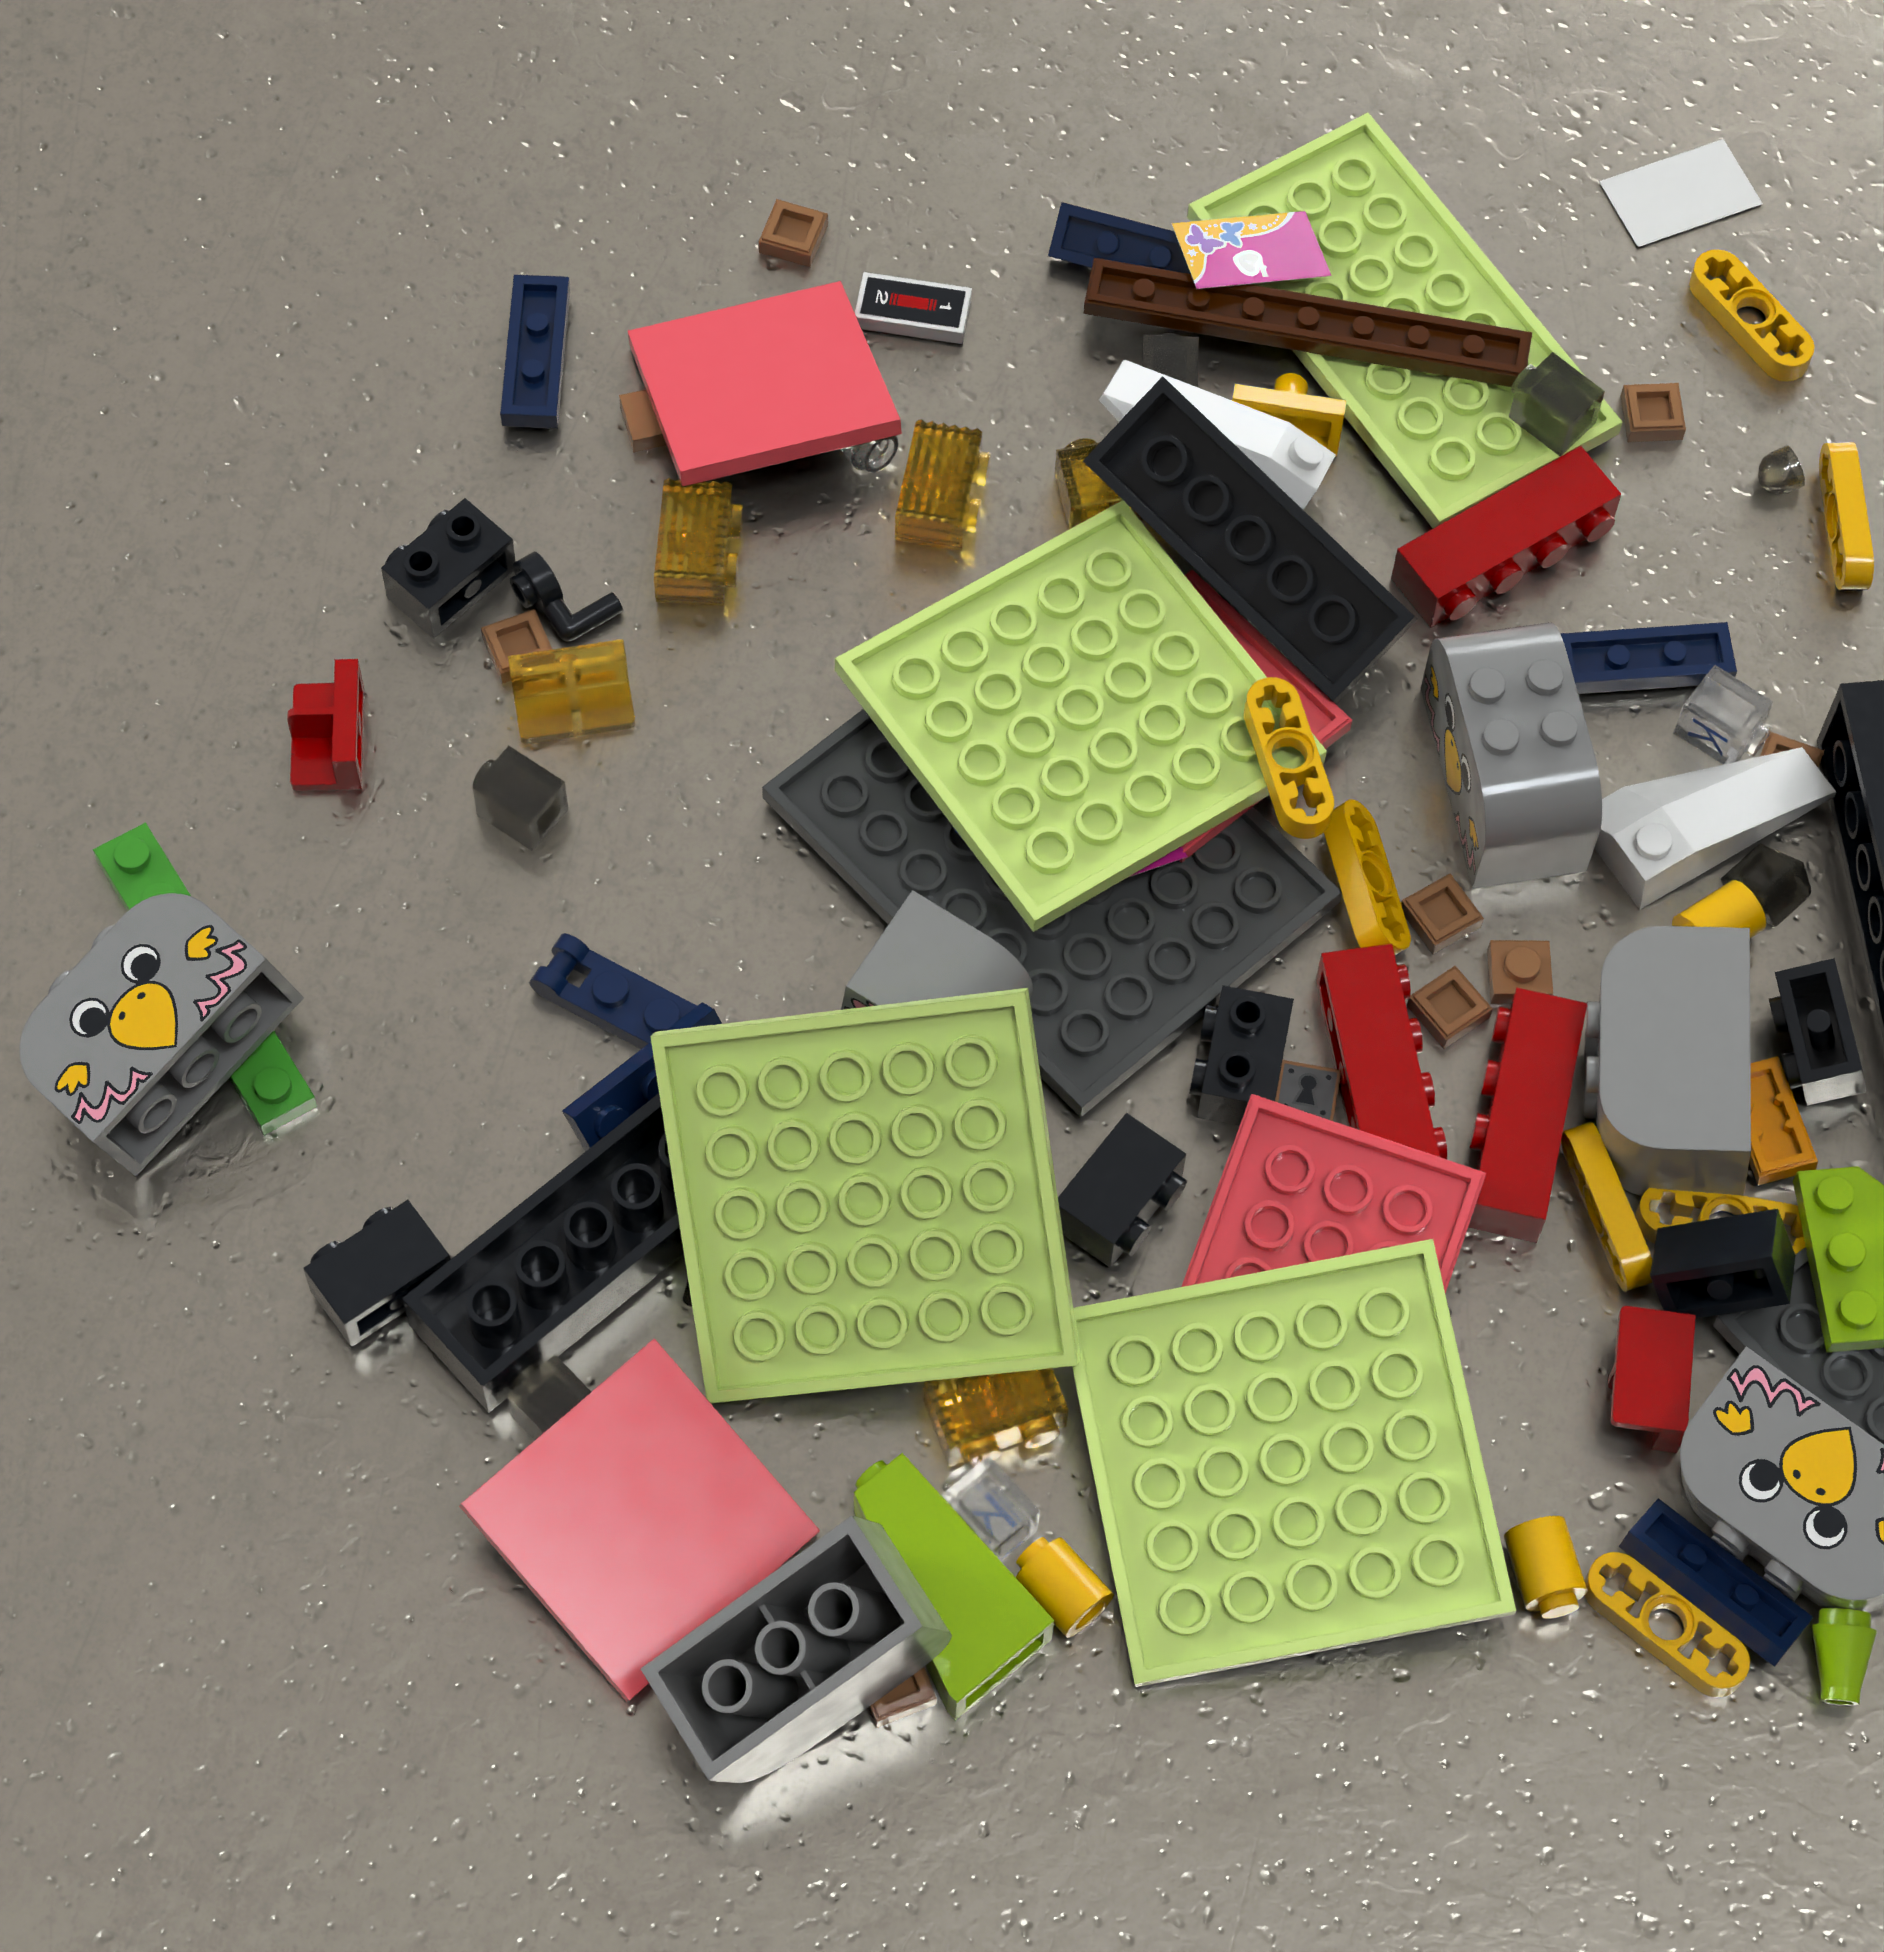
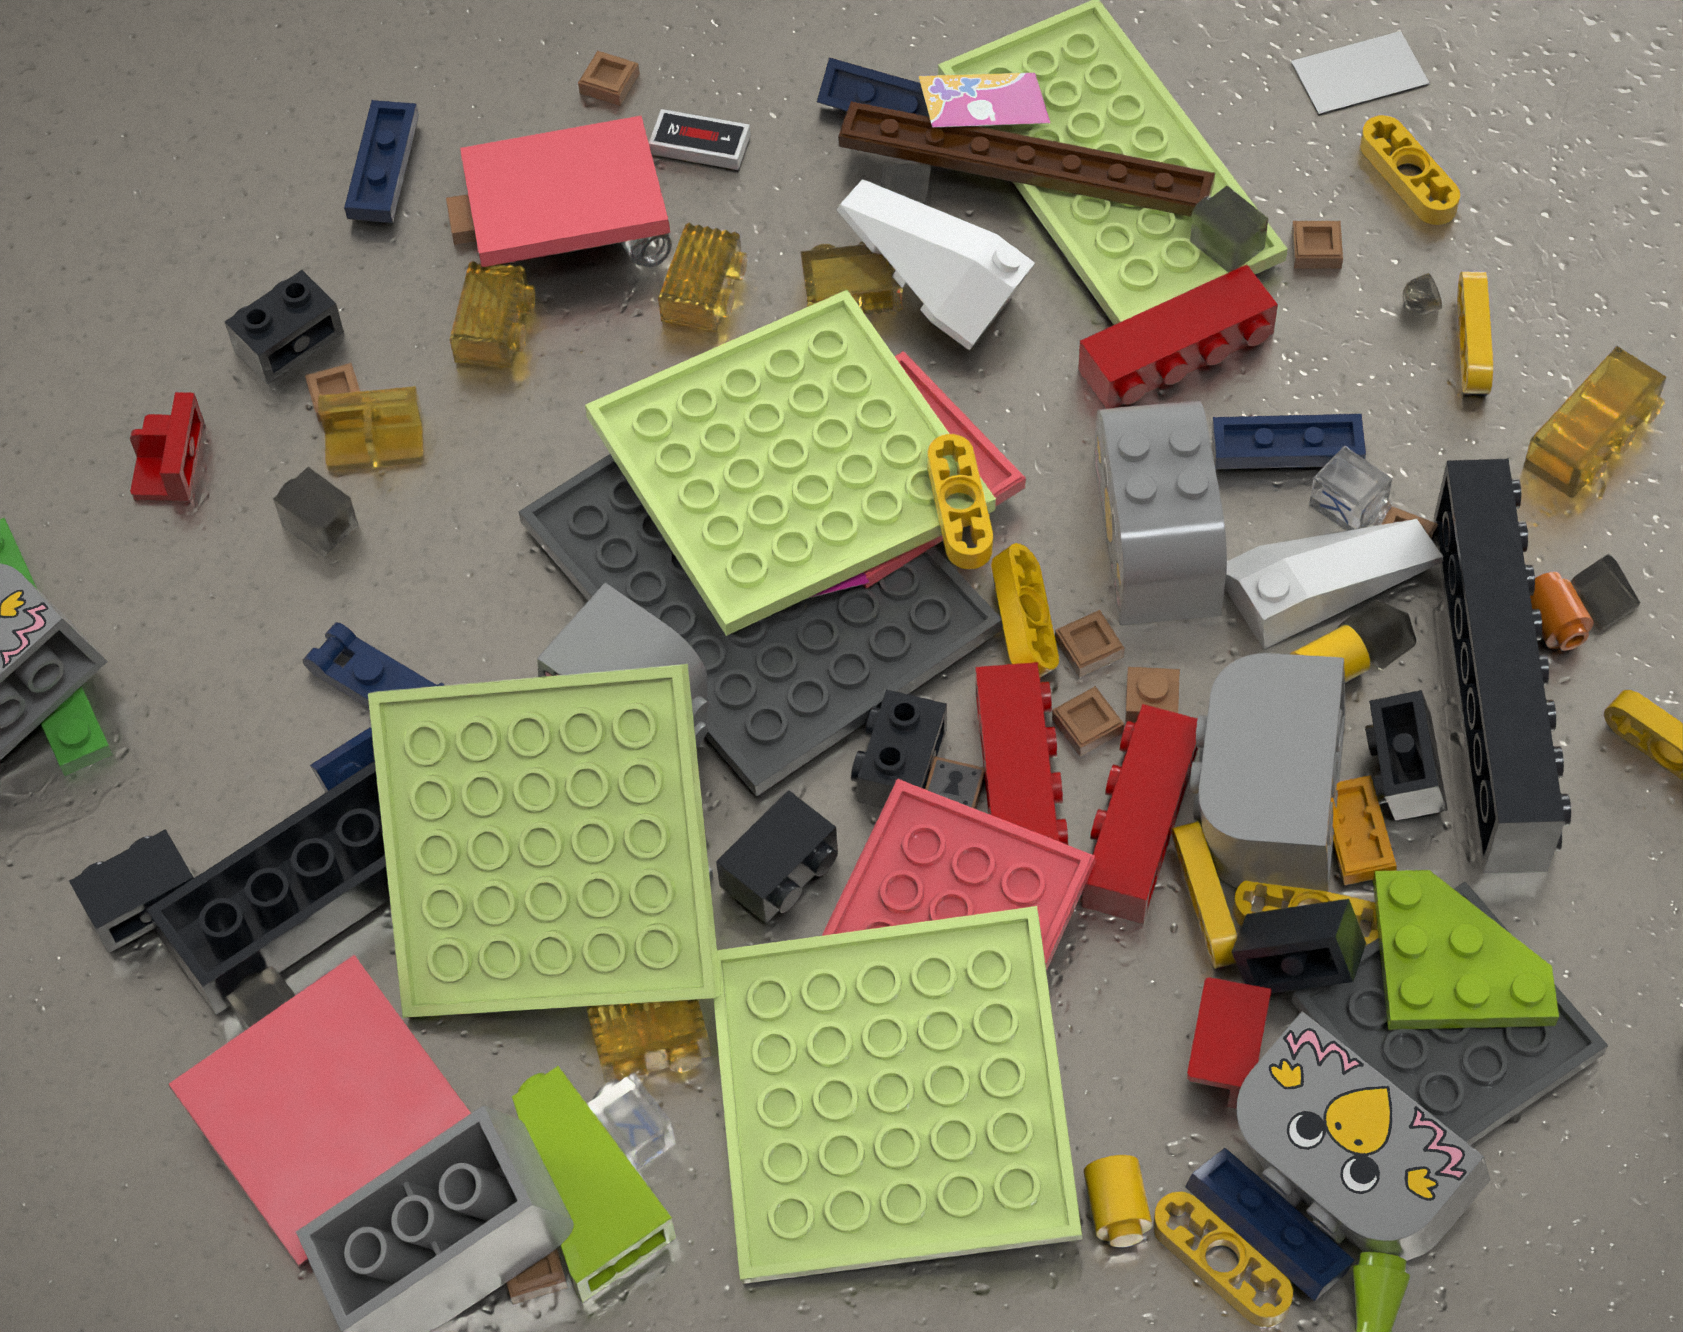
camera: 10 degrees right, 5 degrees down
black plate [510,551,623,641] -> none
yellow brick [1016,1537,1114,1638] -> none
black brick [1083,376,1418,703] -> none
yellow tile [1232,373,1346,457] -> none

